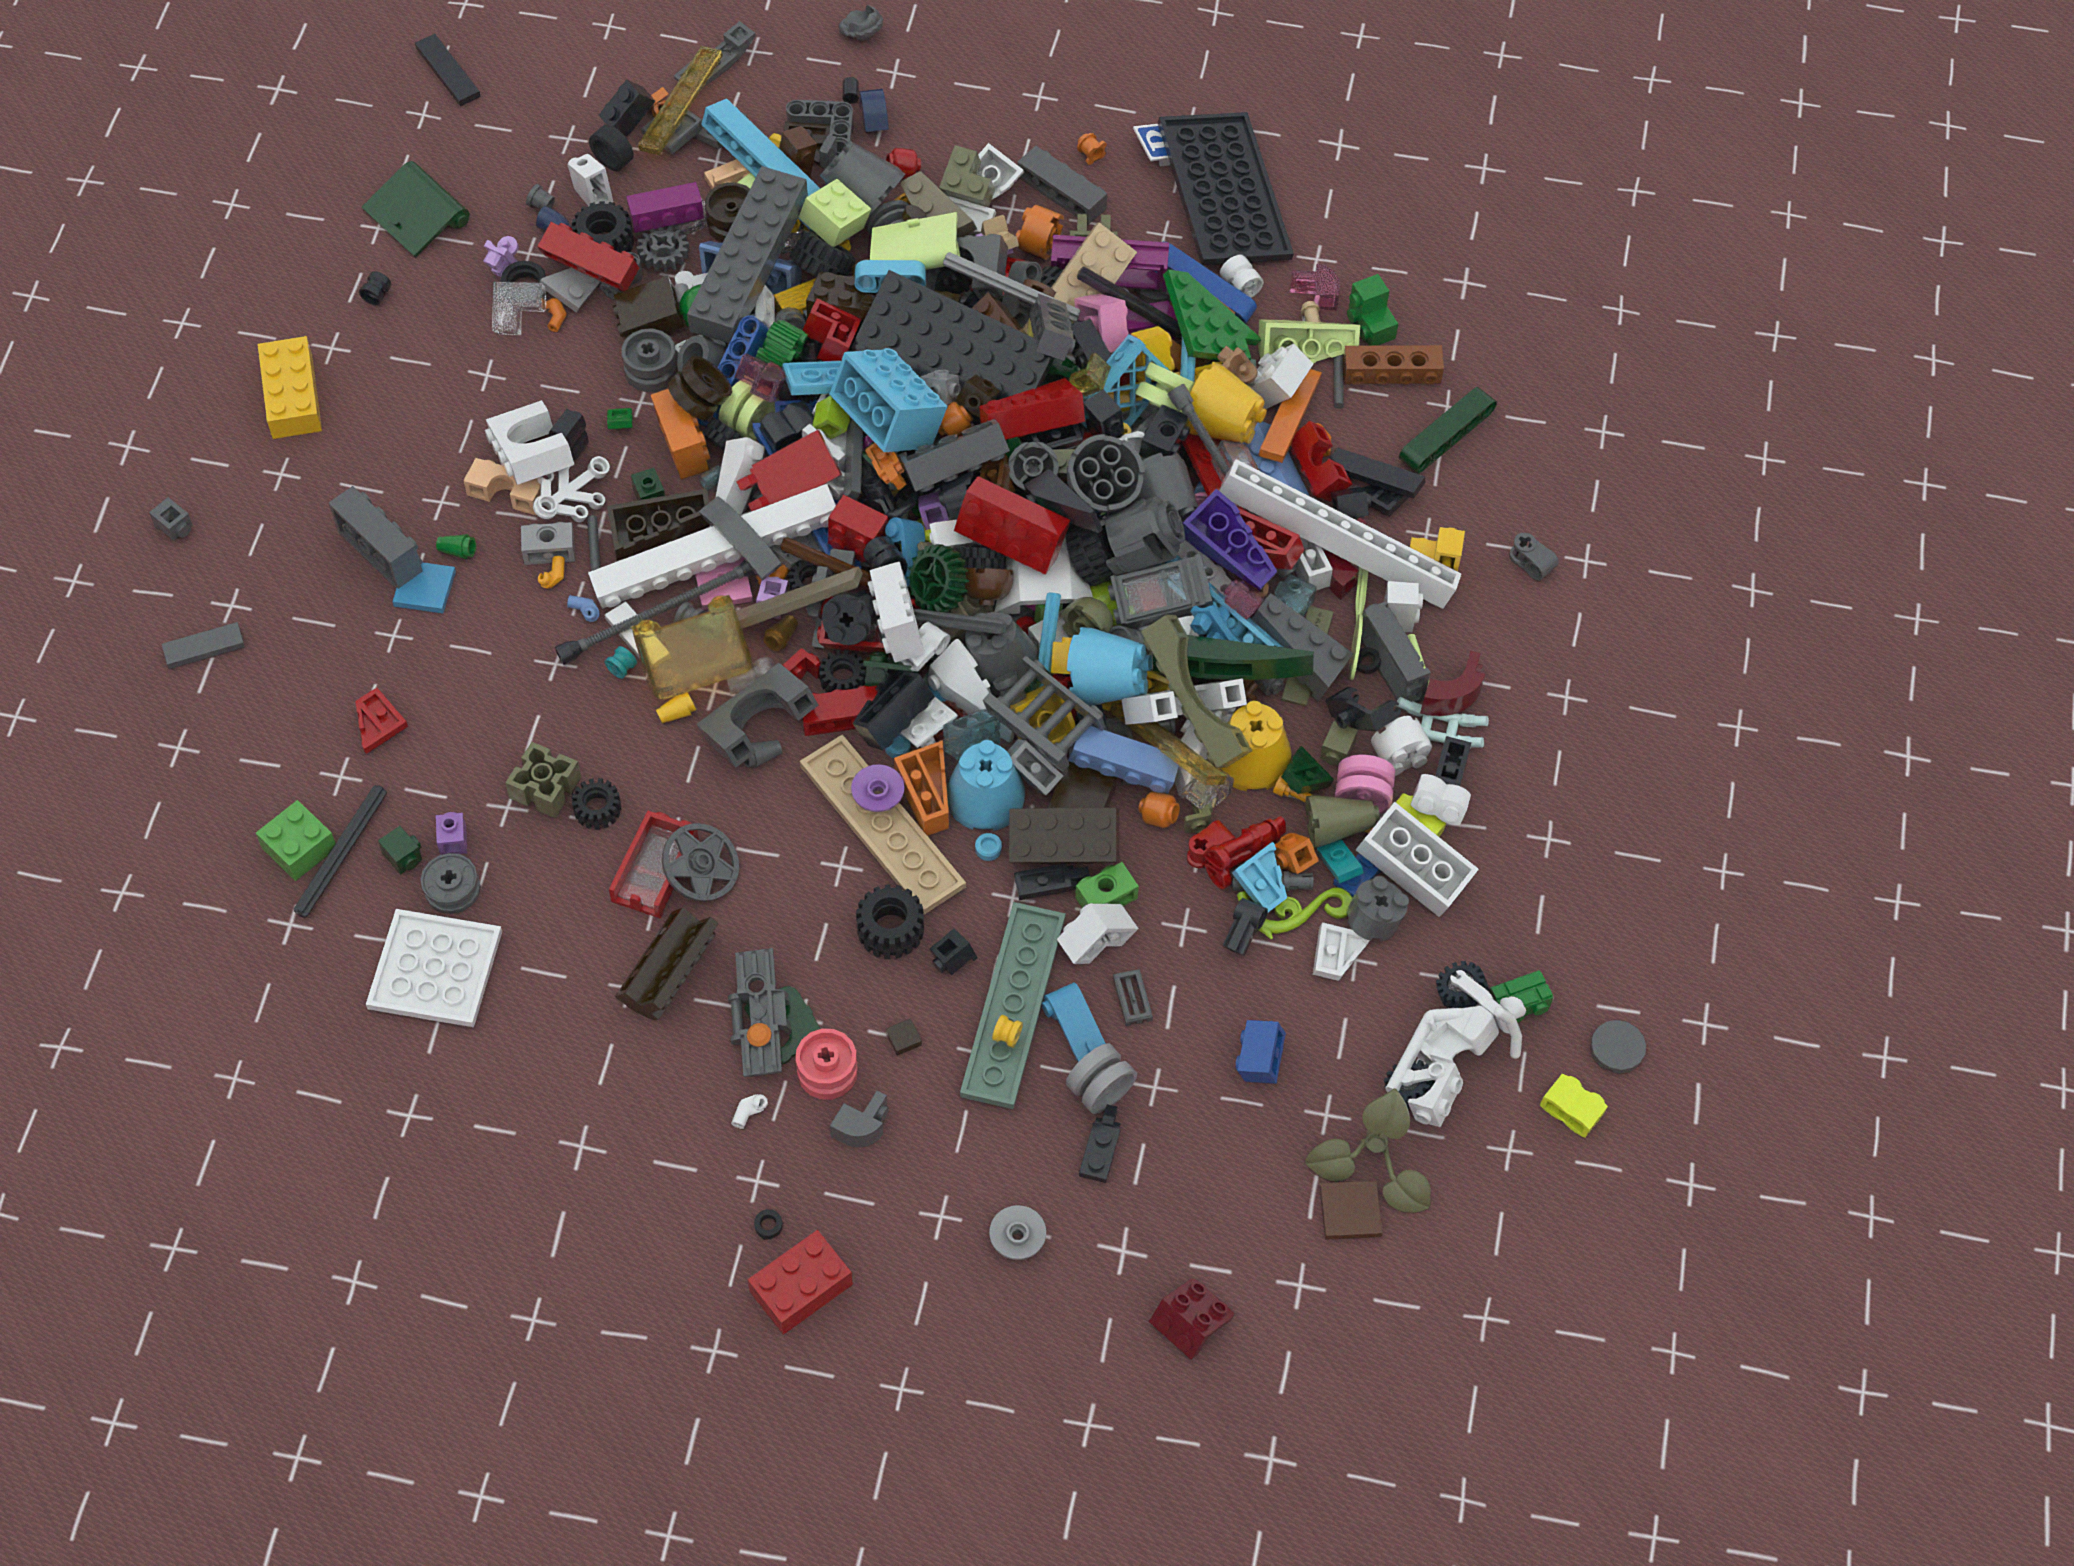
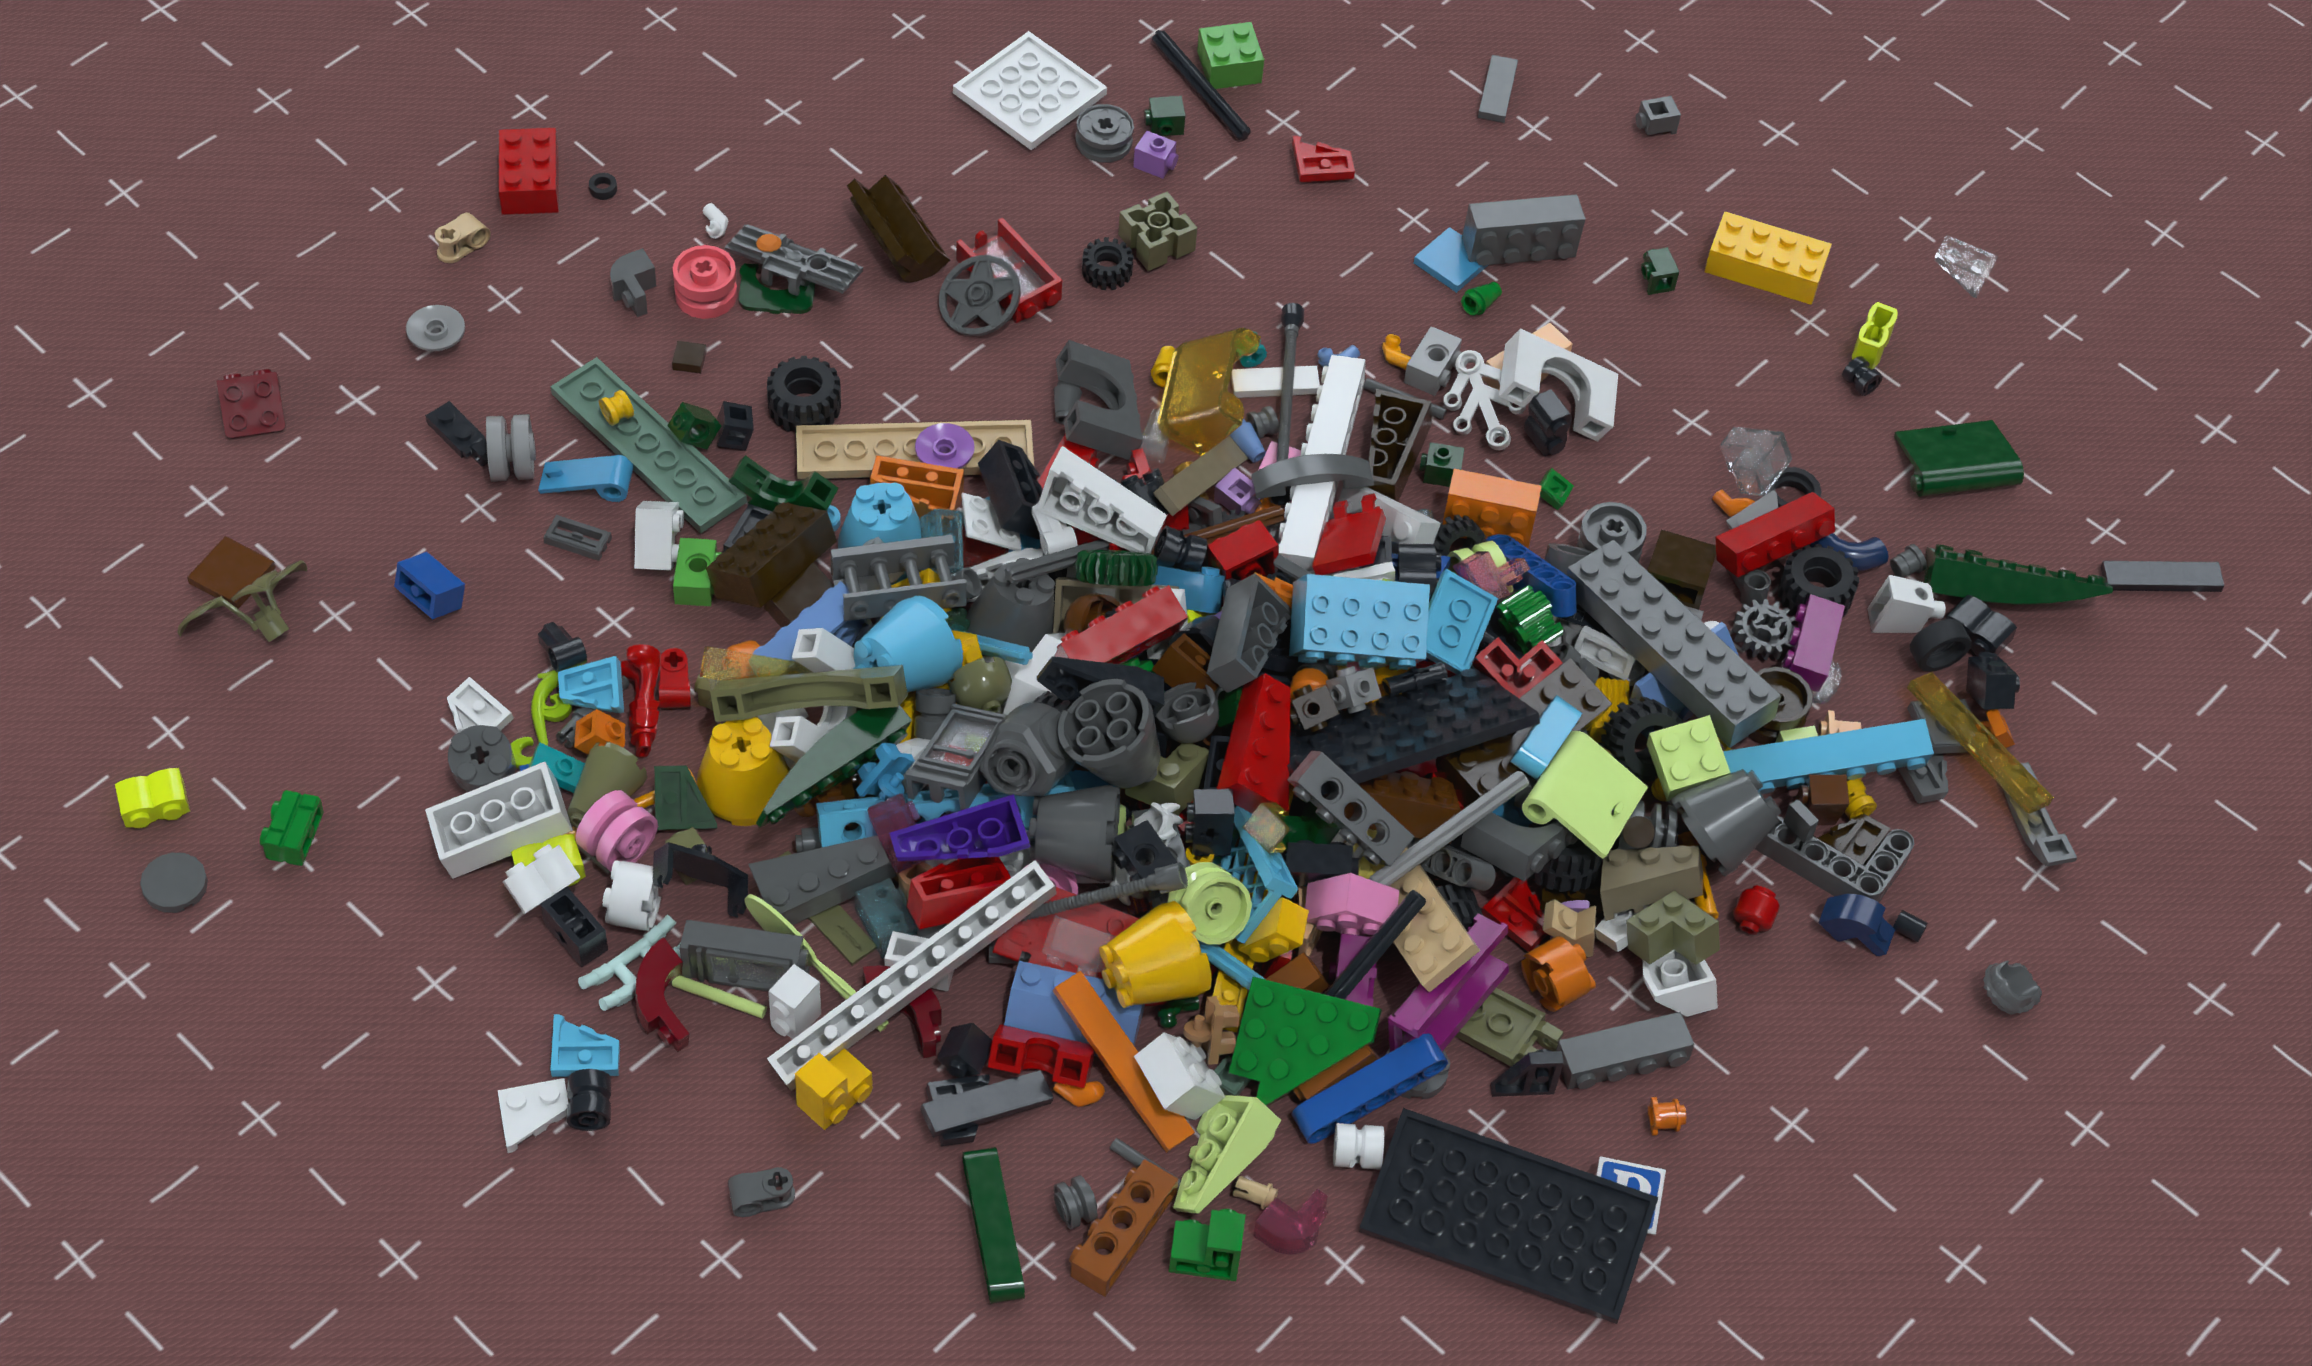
camera: 120 degrees right, 5 degrees down
lavender hips [483,236,519,277] -> none
dark brown wheel [668,356,732,420] -> none
reddish brown tile [1023,279,1056,298] -> none
white piece [1384,961,1526,1127] -> none
none -> tan piece [435,213,491,263]
none -> white wing [498,1078,569,1153]
none -> medium azure wing [551,1014,620,1077]
none -> black wheel [567,1069,611,1131]
none -> dark green brick [667,402,722,450]
none -> dark green arch [728,455,839,512]
none -> dark grey wheel [1054,1175,1098,1229]
none -> black wing [1490,1049,1564,1097]
none -> dark green brick [1641,247,1679,295]
none -> neon yellow brick [1852,302,1898,369]
none -> dark green wedge [1924,544,2113,604]
none -> clear wing [1934,235,1998,298]
none -> black brick [1946,595,2017,656]

